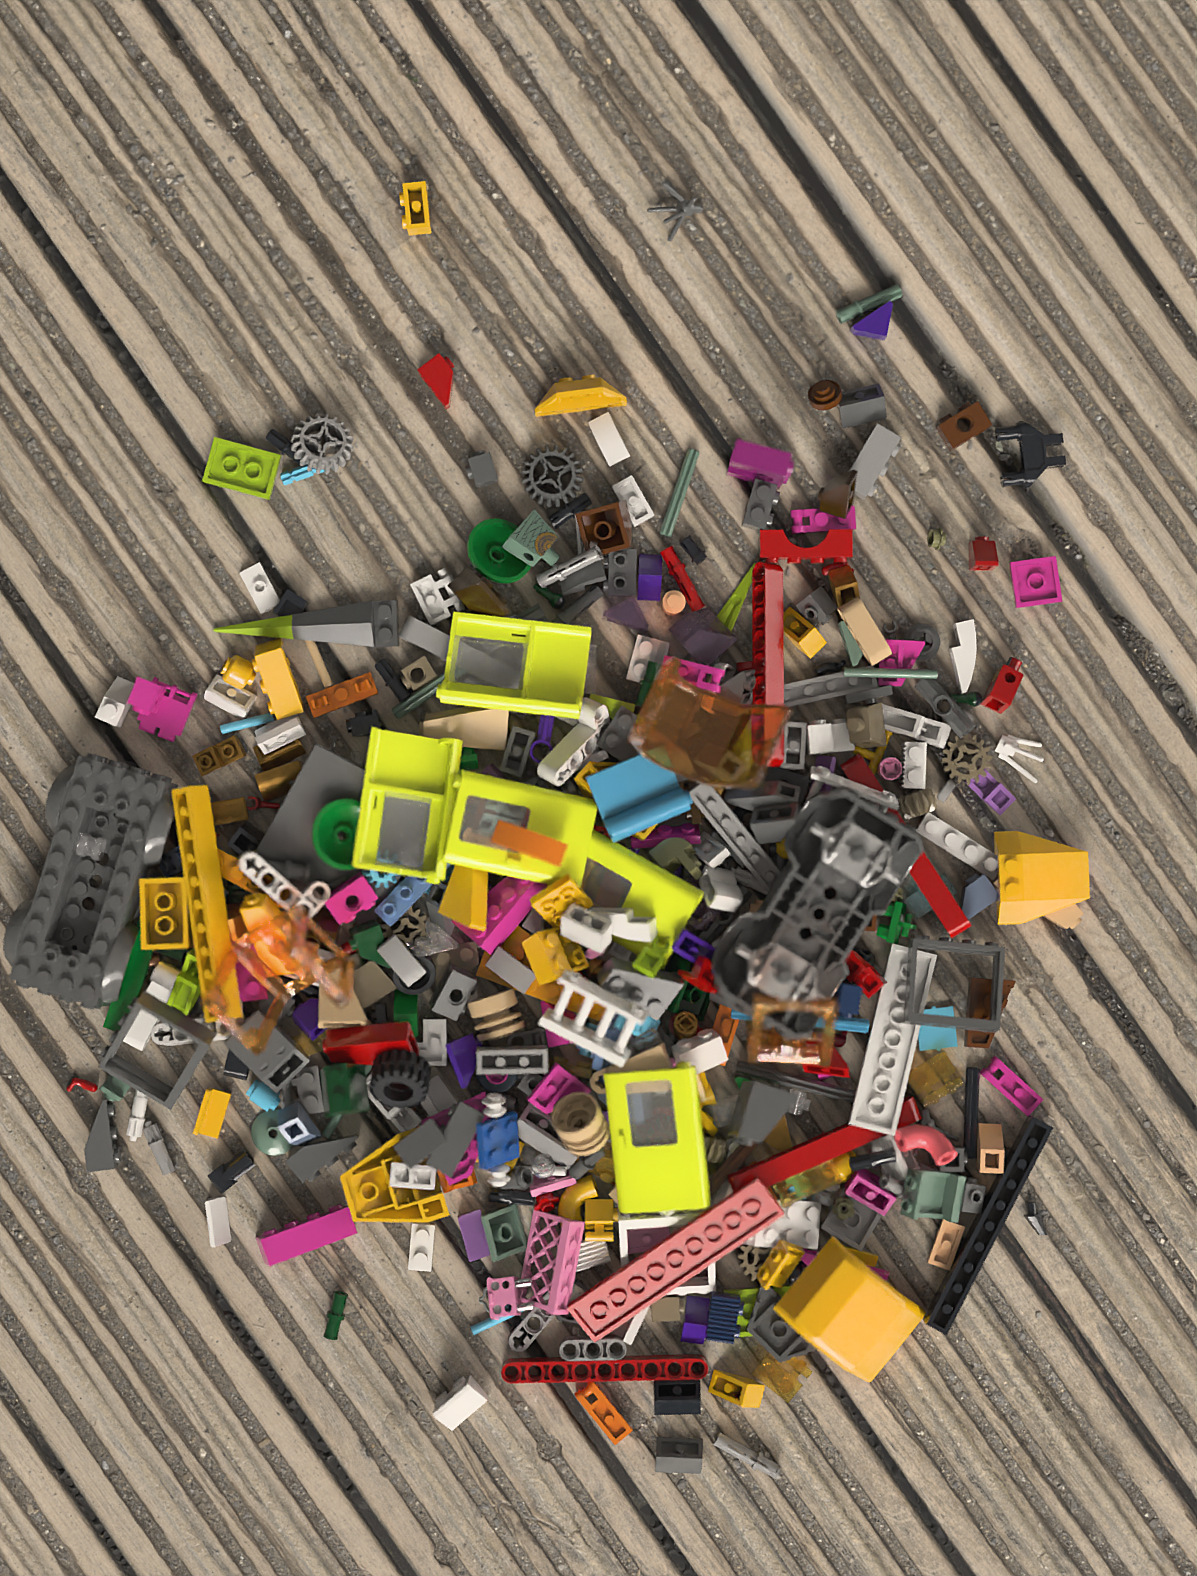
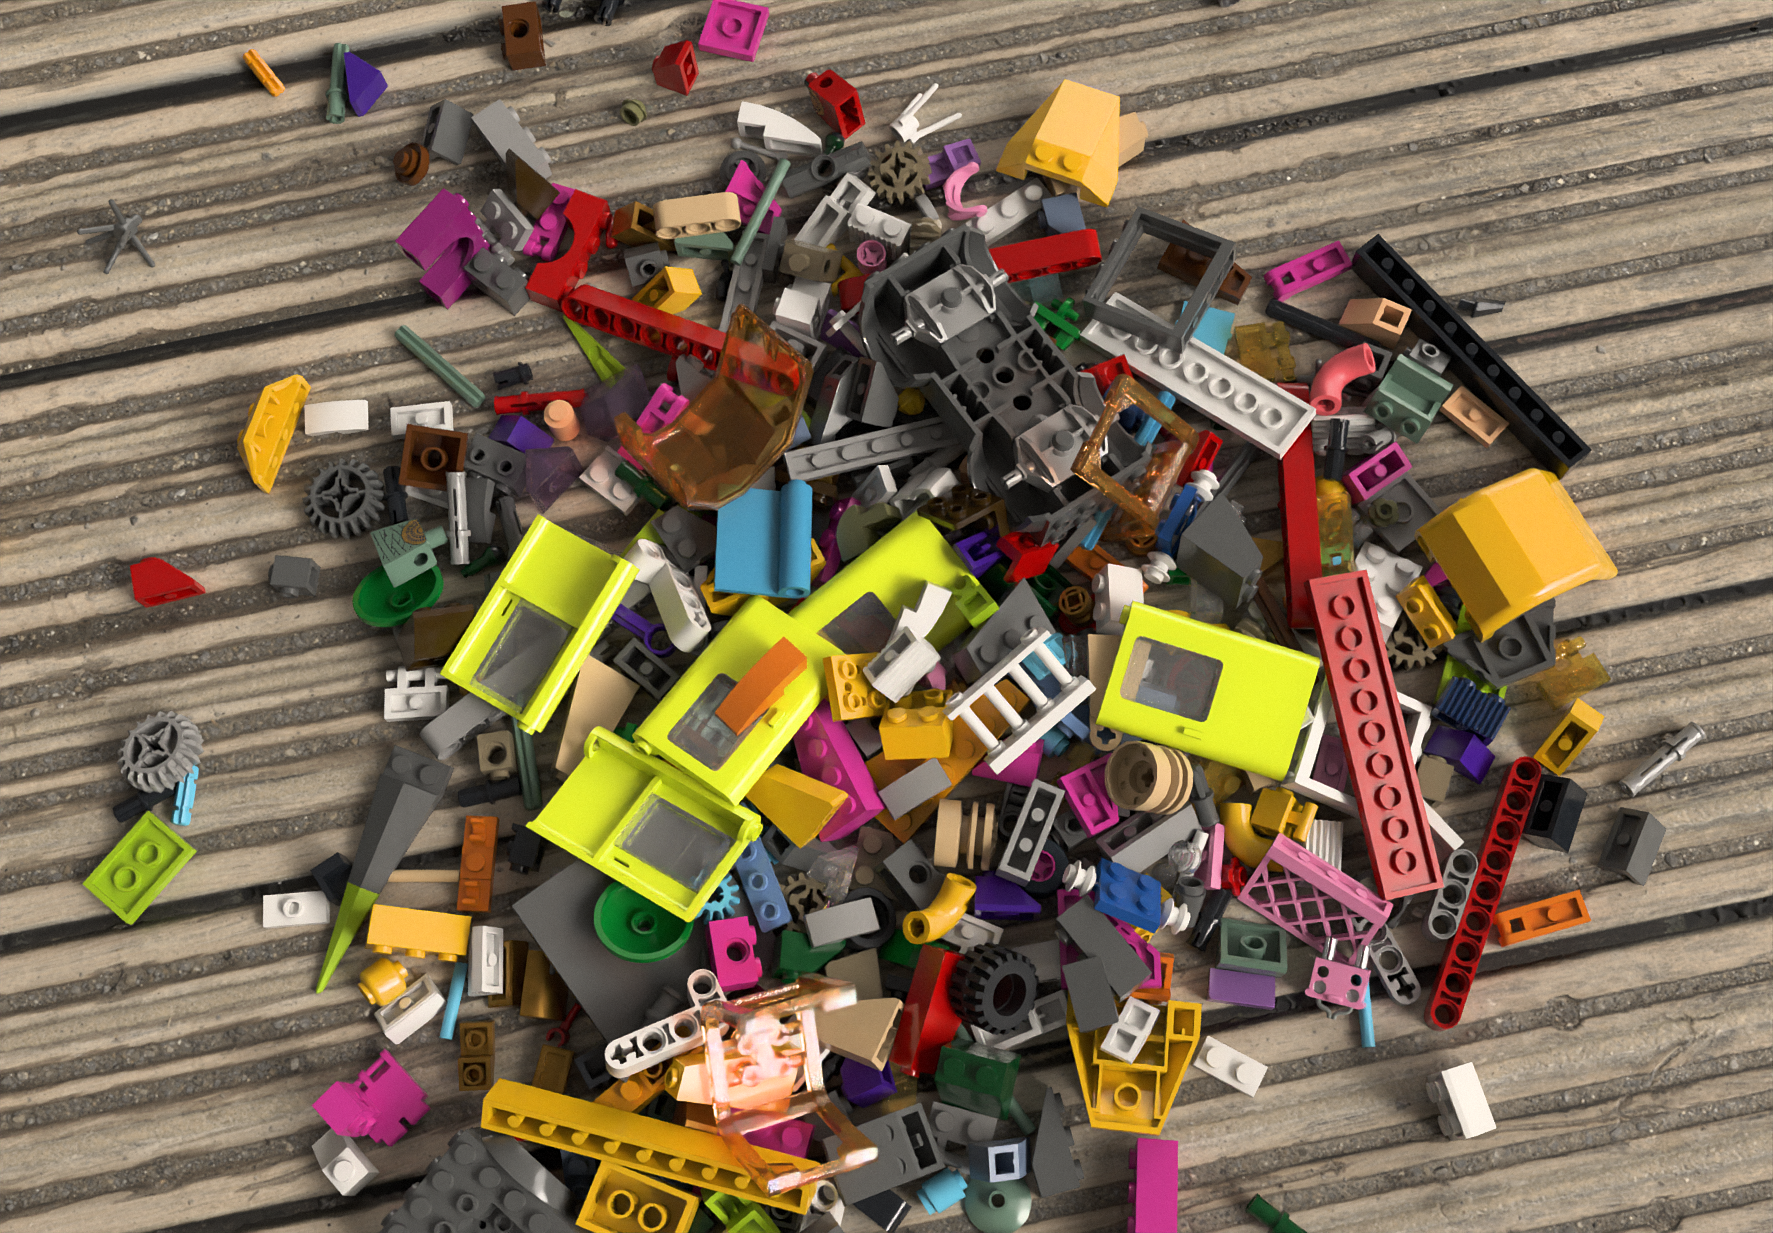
camera: 50 degrees left, 15 degrees down
none -> light orange axle [243,49,285,97]
none -> light grey plate [475,189,534,266]
none -> light grey hinge [731,137,788,162]
none -> yellow cylinder [902,873,977,944]
none -> dark brown bracket [917,484,1010,538]
none -> bright pink helmet [942,162,988,221]
none -> plate [1141,469,1220,584]

